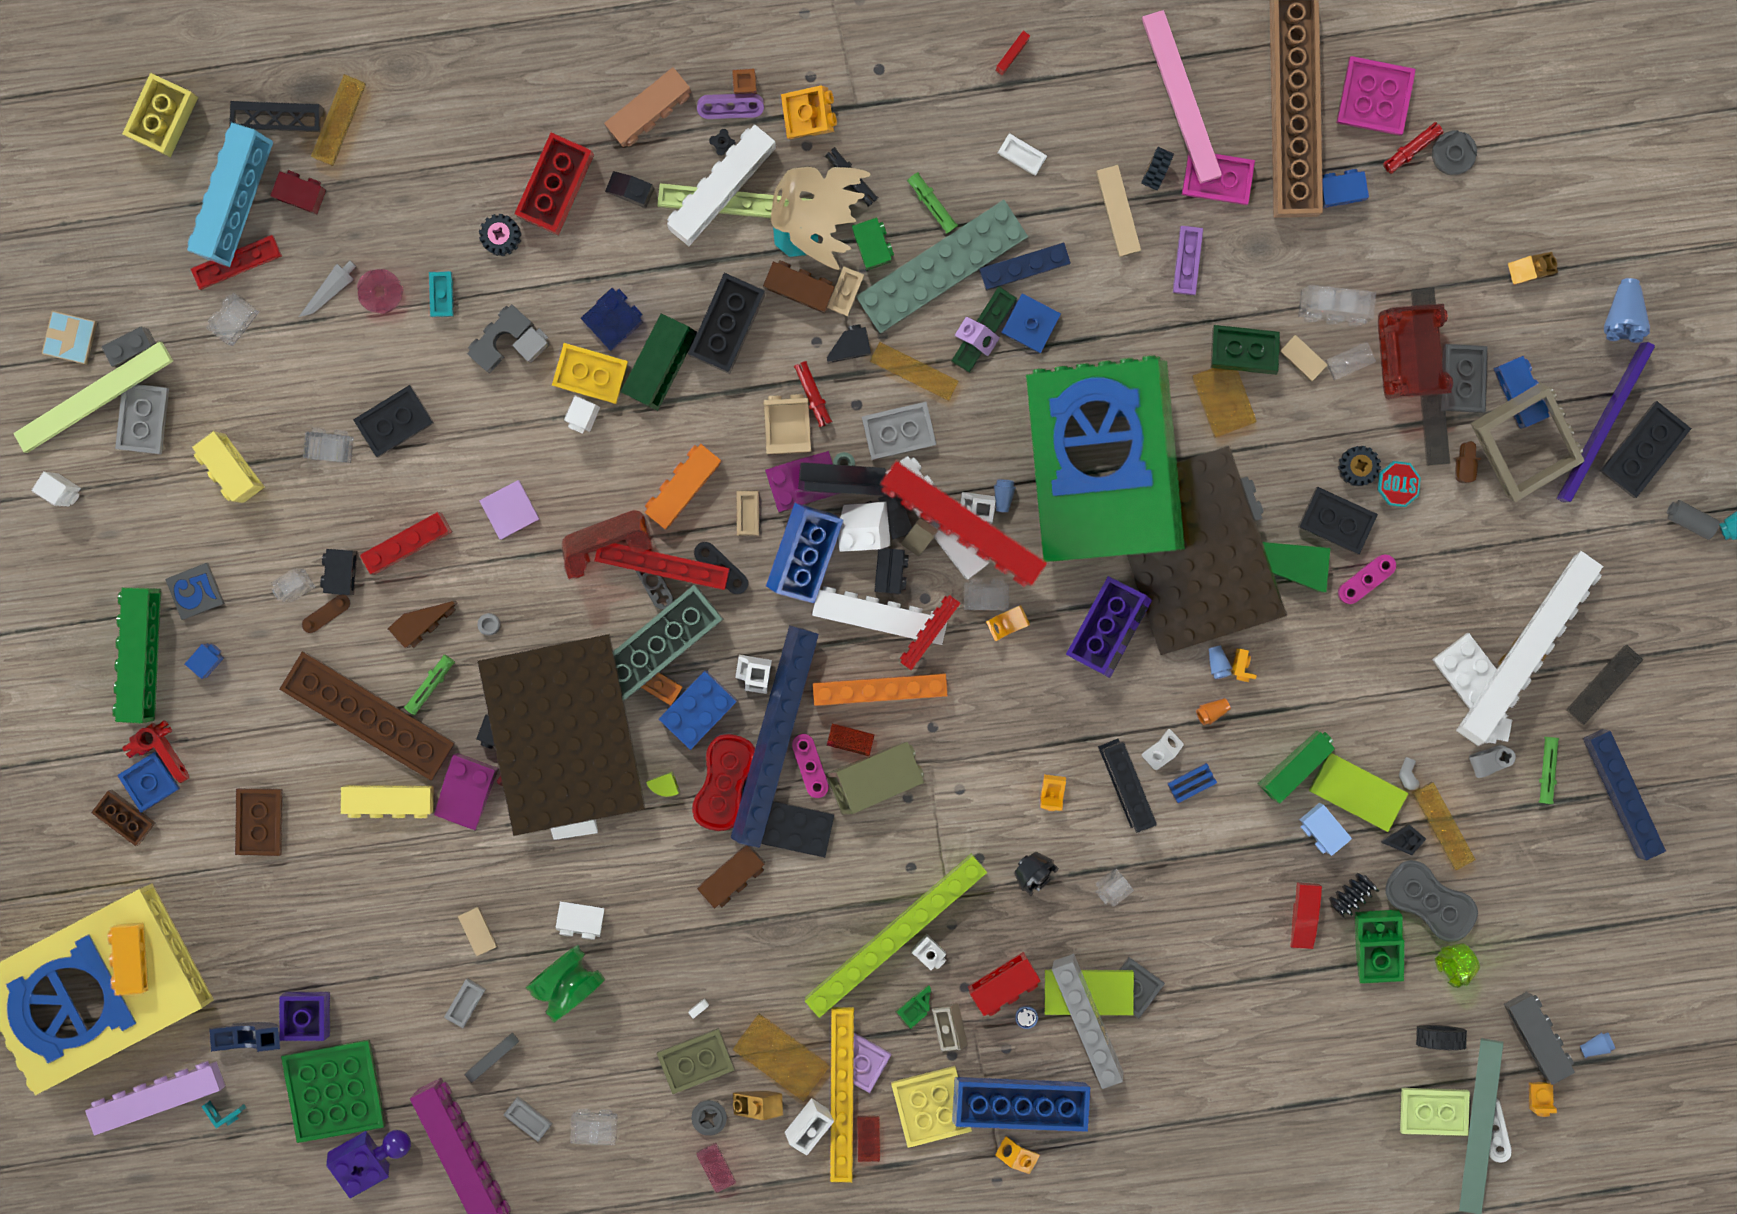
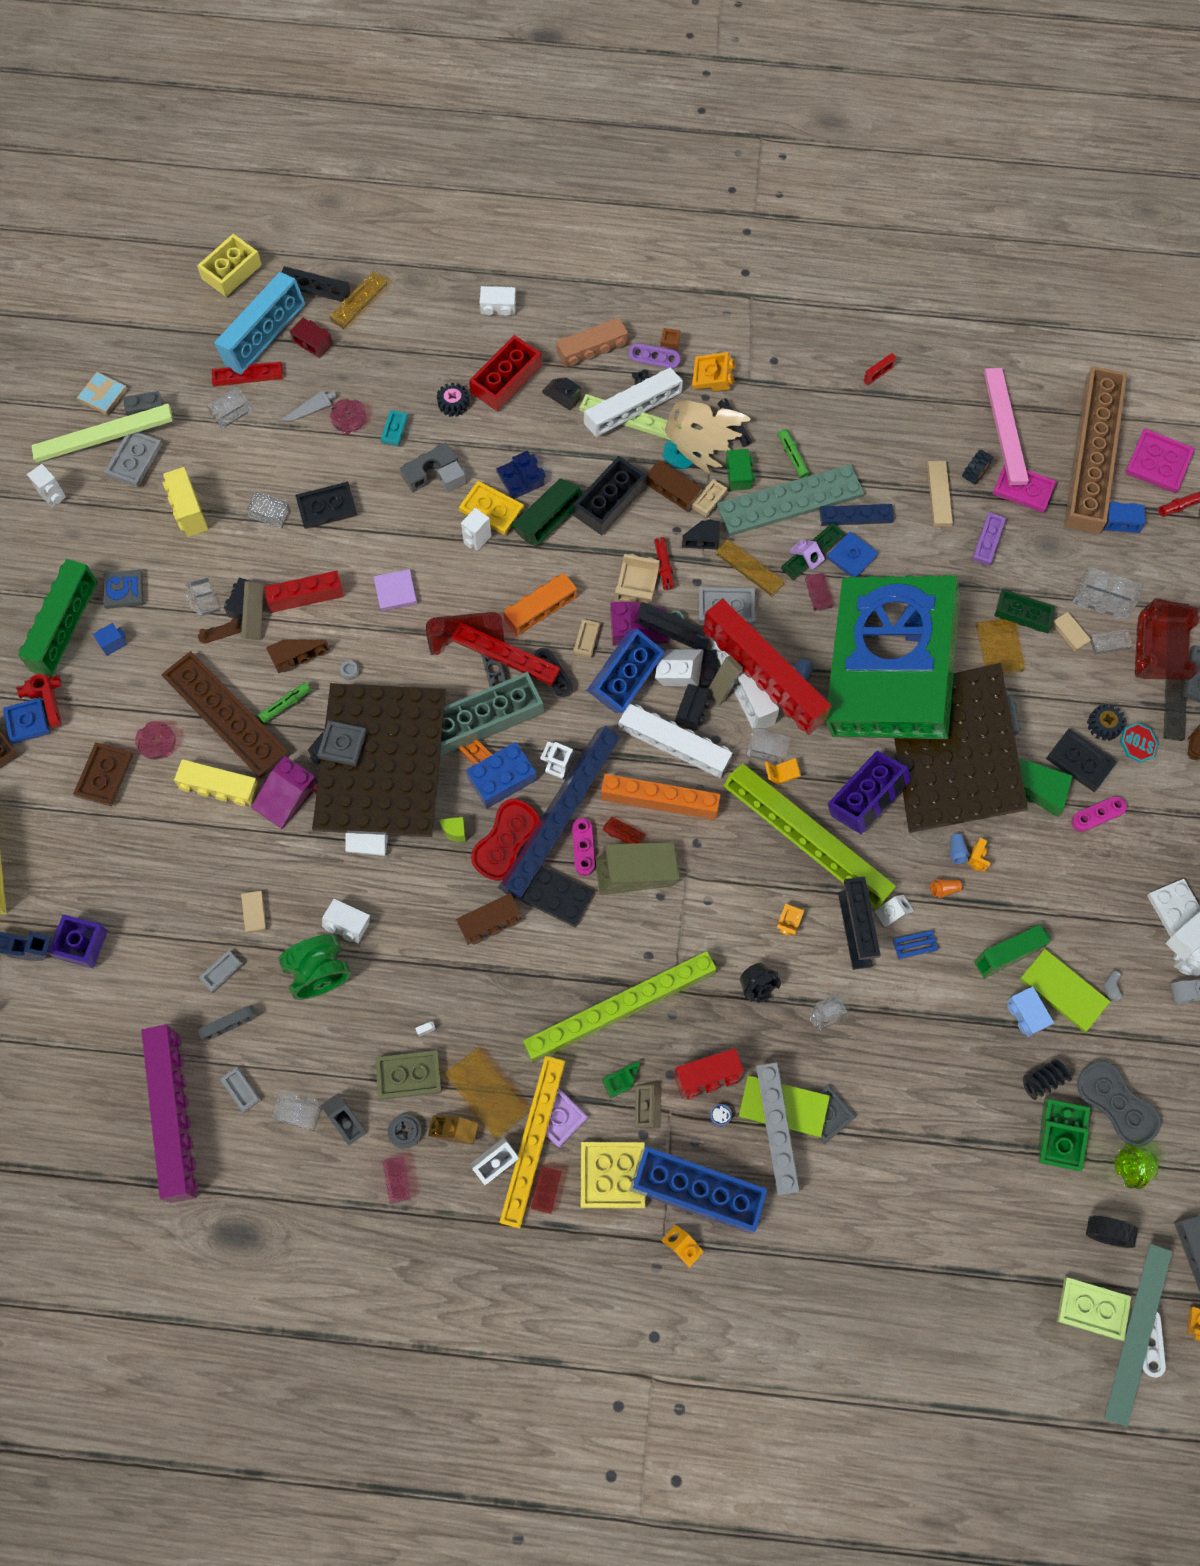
camera: 15 degrees right, 20 degrees down
green plate [281,1039,386,1143] -> none
dark purple brick [326,1130,411,1199] -> none
red piece [900,595,961,671] -> none
white brick [911,934,946,970] -> none
white tile [997,133,1047,176] -> none
red slope [1290,882,1322,949] -> none
black piece [1381,824,1426,855] -> none
clear yellow plate [1412,782,1476,870] -> none
none -> clear pink plate [135,721,176,760]
none -> dark tan tile [241,581,264,640]
none -> dark grey tile [317,720,367,766]
none -> dark grey slope [321,1093,366,1145]
none -> white brick [480,286,516,316]
none -> lime brick [724,763,896,910]
none -> clear pink plate [805,573,833,611]

